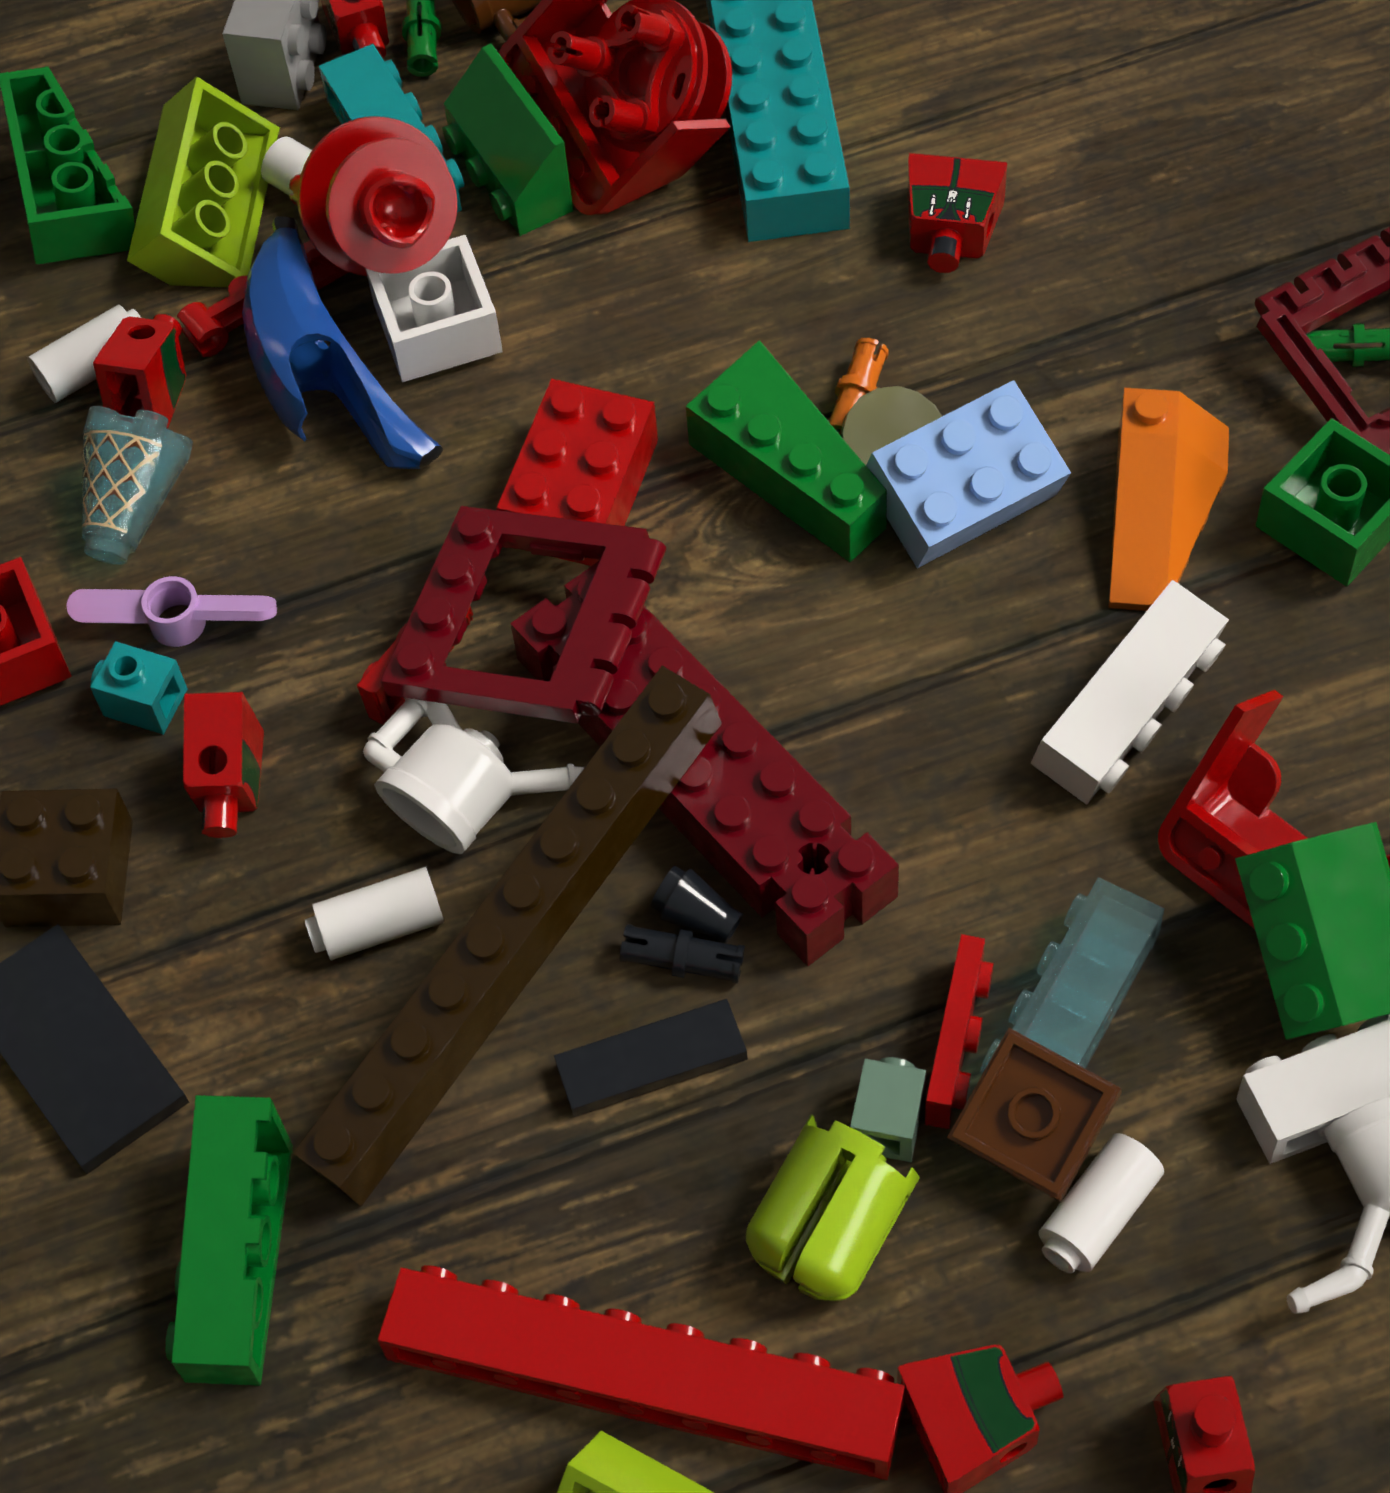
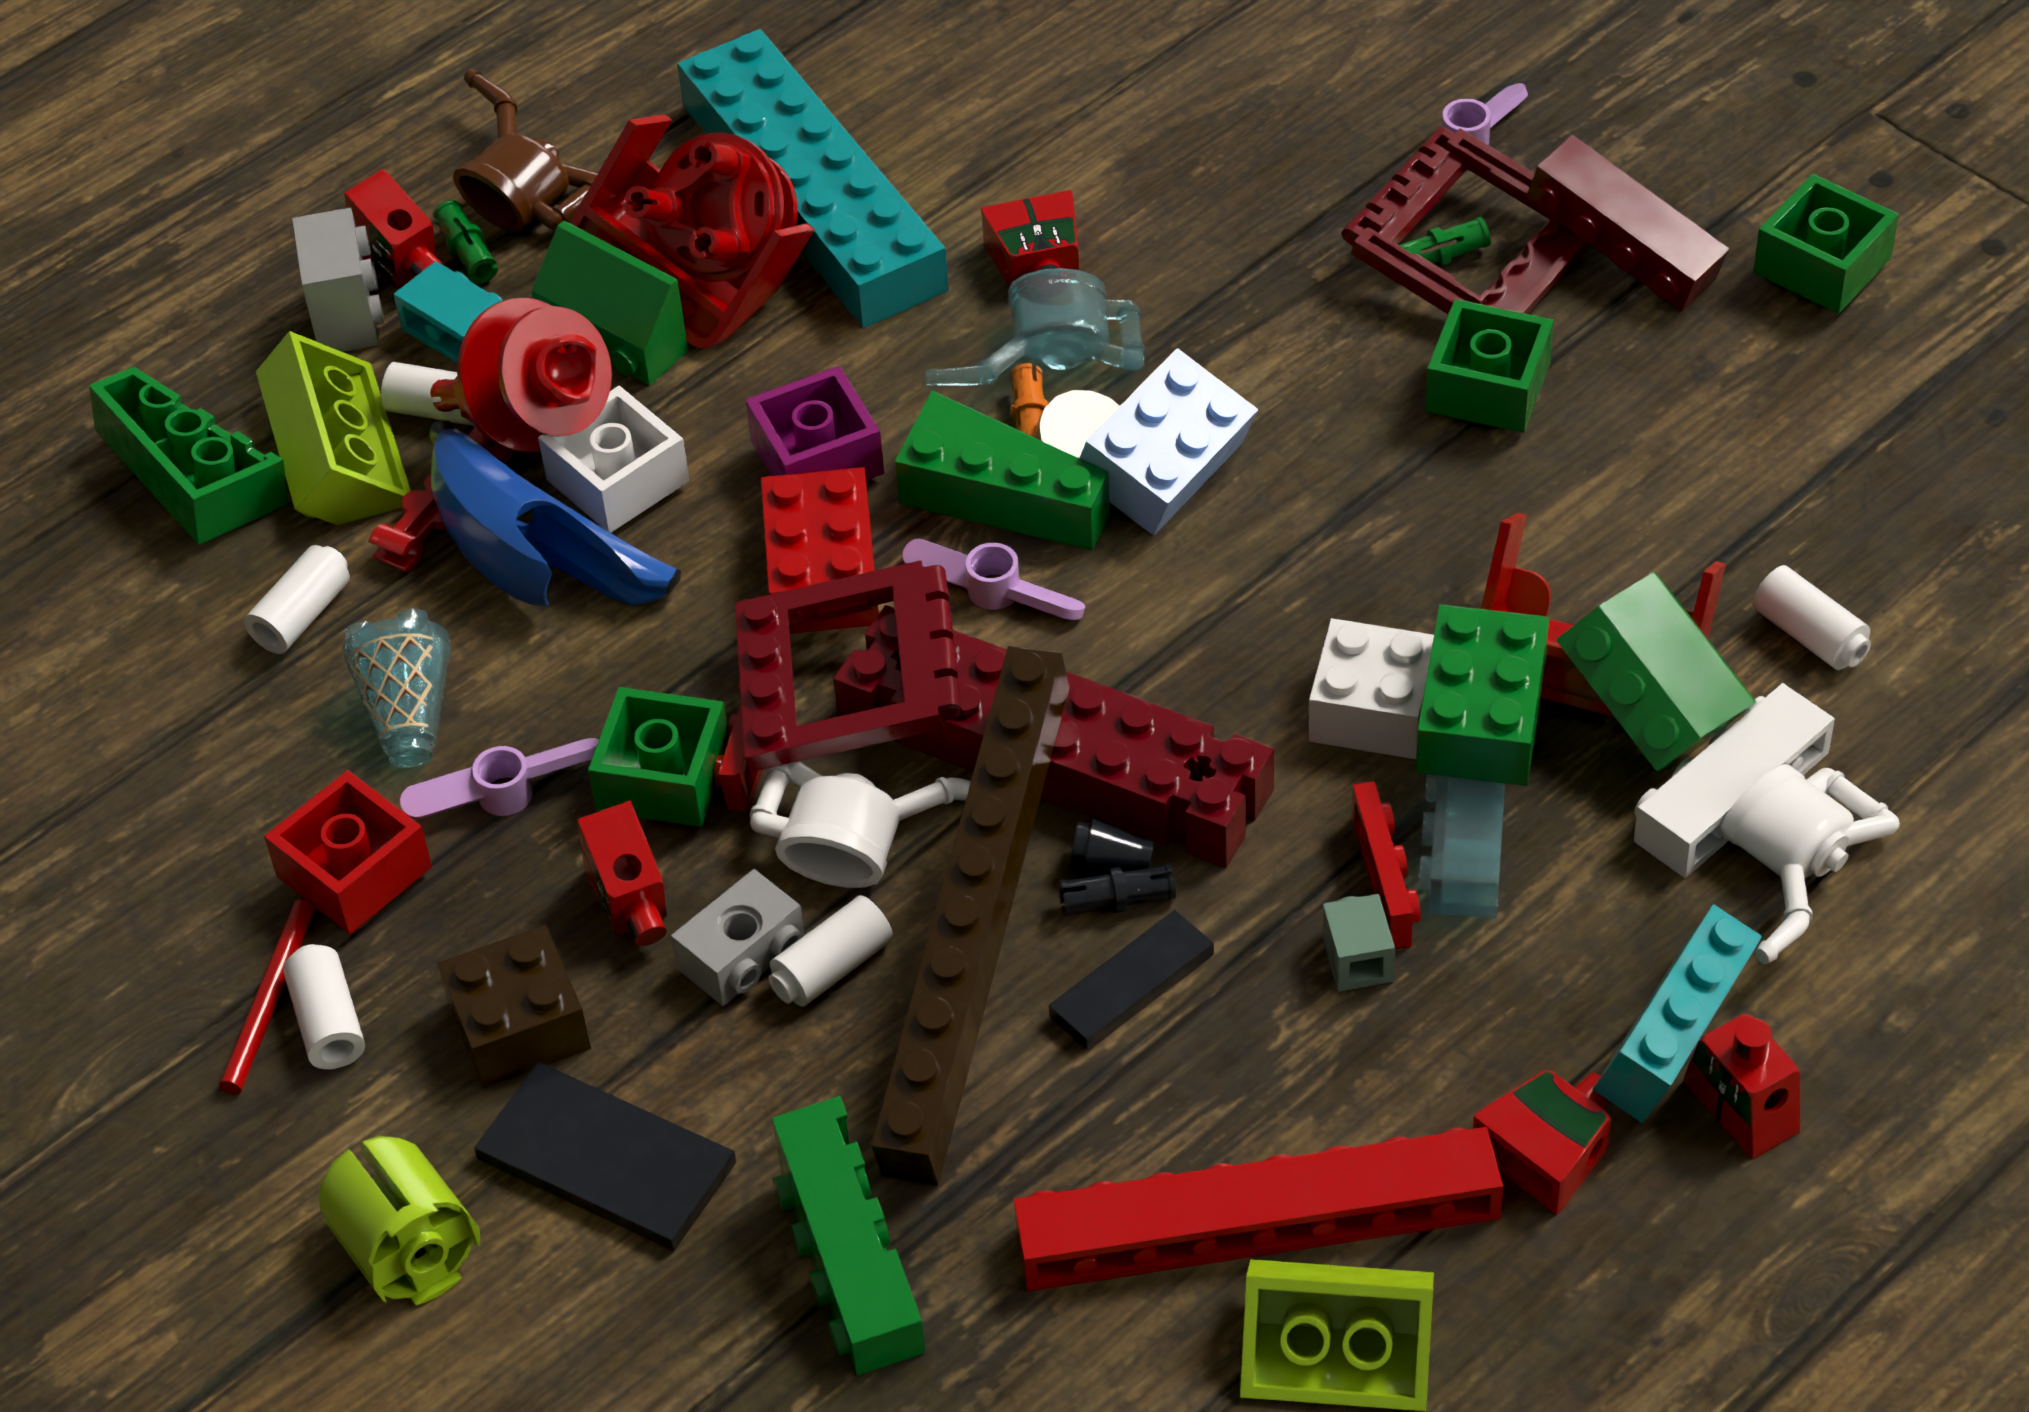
camera: 25 degrees left, 10 degrees down
teal brick [90,641,188,735] -> none
red torso [93,314,186,444] -> none
lime cylinder [746,1114,920,1301] -> none
reddish brown tile [947,1028,1122,1203] -> none
white brick [1030,580,1229,805] -> none
white brick [1039,1133,1164,1273] -> none
orange wedge [1109,388,1229,611] -> none
none -> green brick [588,687,728,827]
none -> light grey brick [671,869,805,1006]
none -> magenta brick [745,365,885,480]
none -> lavender piece [903,539,1085,620]
none -> clear light blue piece [925,268,1146,388]
none -> white brick [1309,618,1434,759]
none -> green brick [1416,604,1550,786]
none -> teal brick [1592,904,1762,1123]

